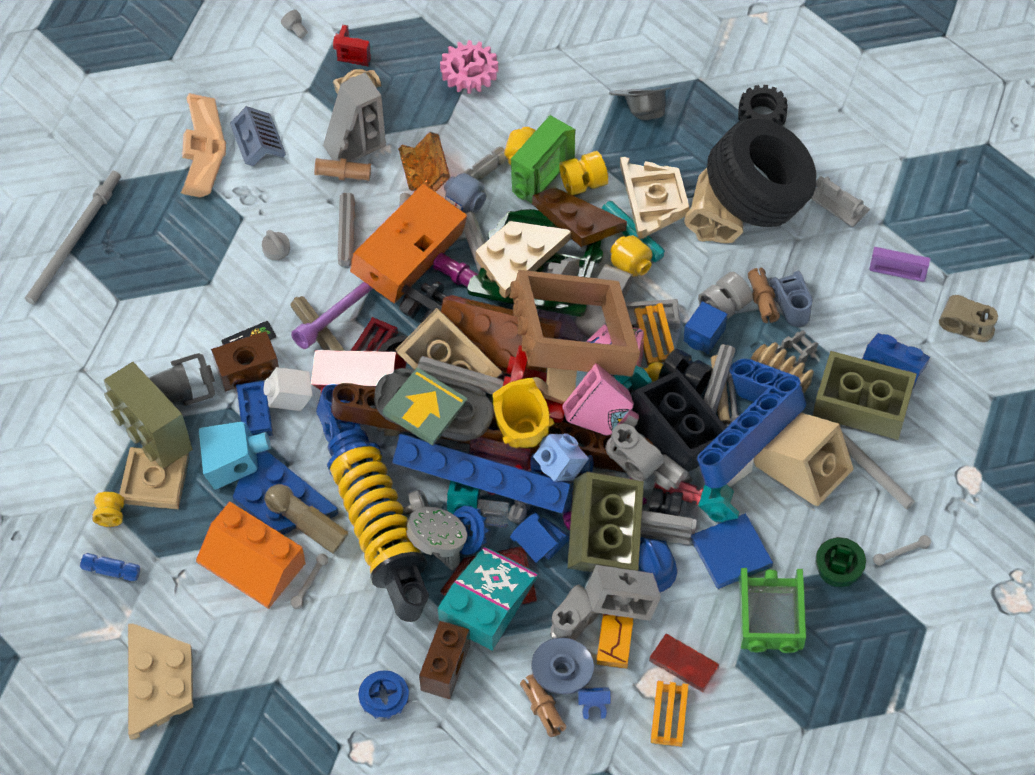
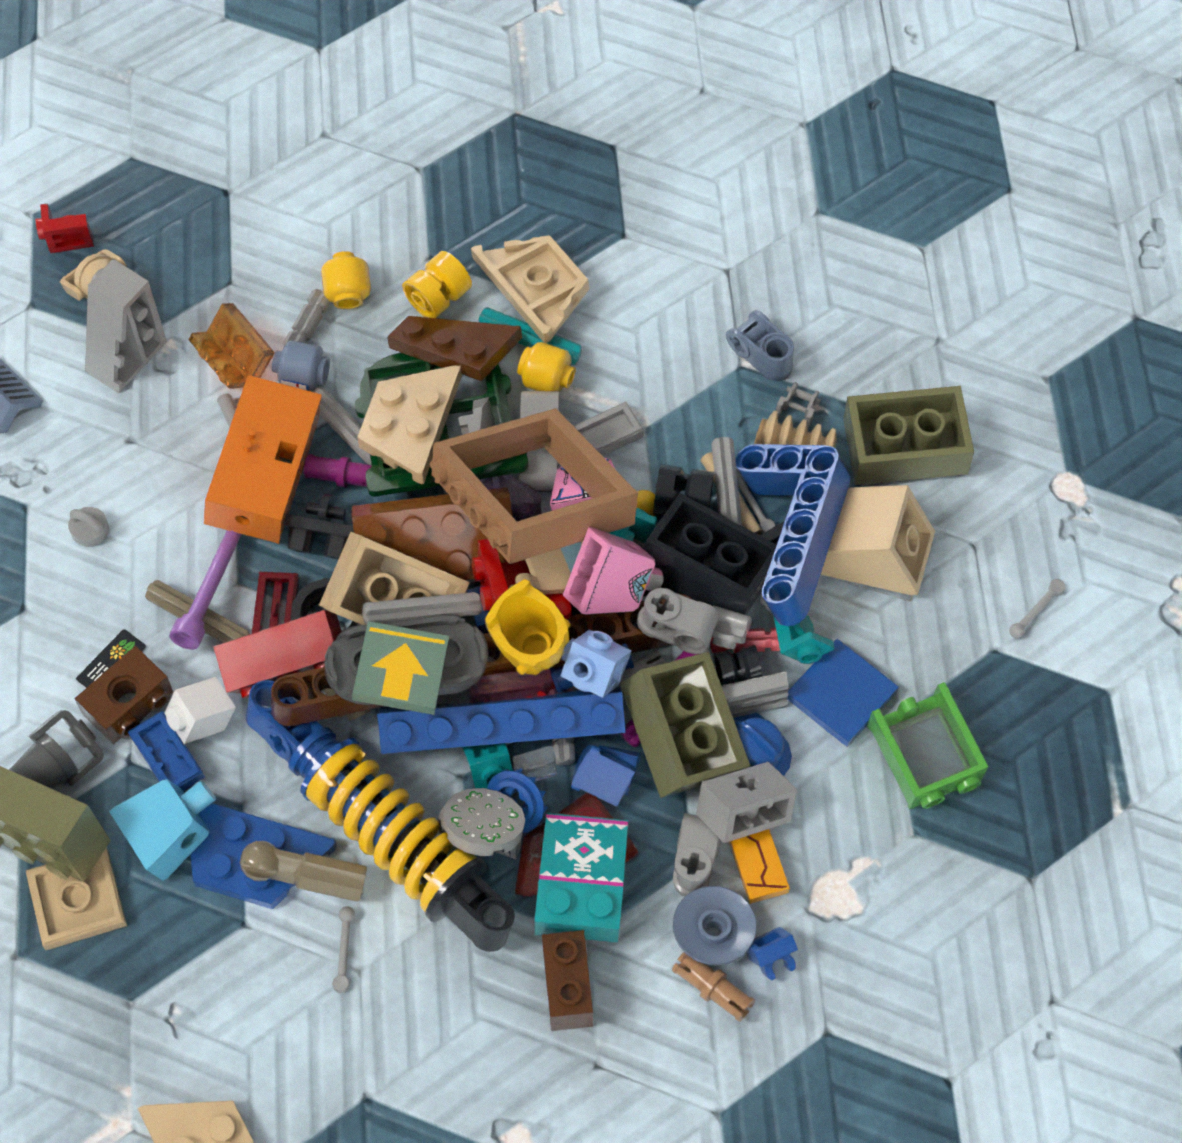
camera: 25 degrees left, 5 degrees up
blue axle [80,553,140,581] -> none
yellow wheel [92,492,125,527] -> none
orange slope [196,502,306,609] -> none
medium nougat pin [314,158,371,181] -> none
light grey axle [338,193,355,266] -> none
blue gear [358,670,409,719] -> none
light grey tile [402,490,430,515] -> none
bright pink gear [440,40,498,94] -> none
bright green window [511,115,576,203] -> none
dark grey piece [609,87,671,120] -> none
light orange tile [634,303,674,366] -> none
clear red tile [649,633,720,693] -> none
light orange tile [650,680,689,747] -> none
blue brick [683,301,727,354] -> none
tan piece [684,168,743,243] -> none
light grey wheel [698,272,753,319] -> none
black tyre [707,118,816,227] -> none
black tyre [738,85,788,126] -> none
medium nougat pin [747,268,780,323] -> none
light grey hinge [811,176,870,227] -> none
dark green piece [815,537,866,588] -> none
light grey bar [831,421,915,509] -> none
blue bracket [862,333,930,391] -> none
medium lavender tile [869,246,930,282] -> none
dark tan piece [939,295,998,342] -> none

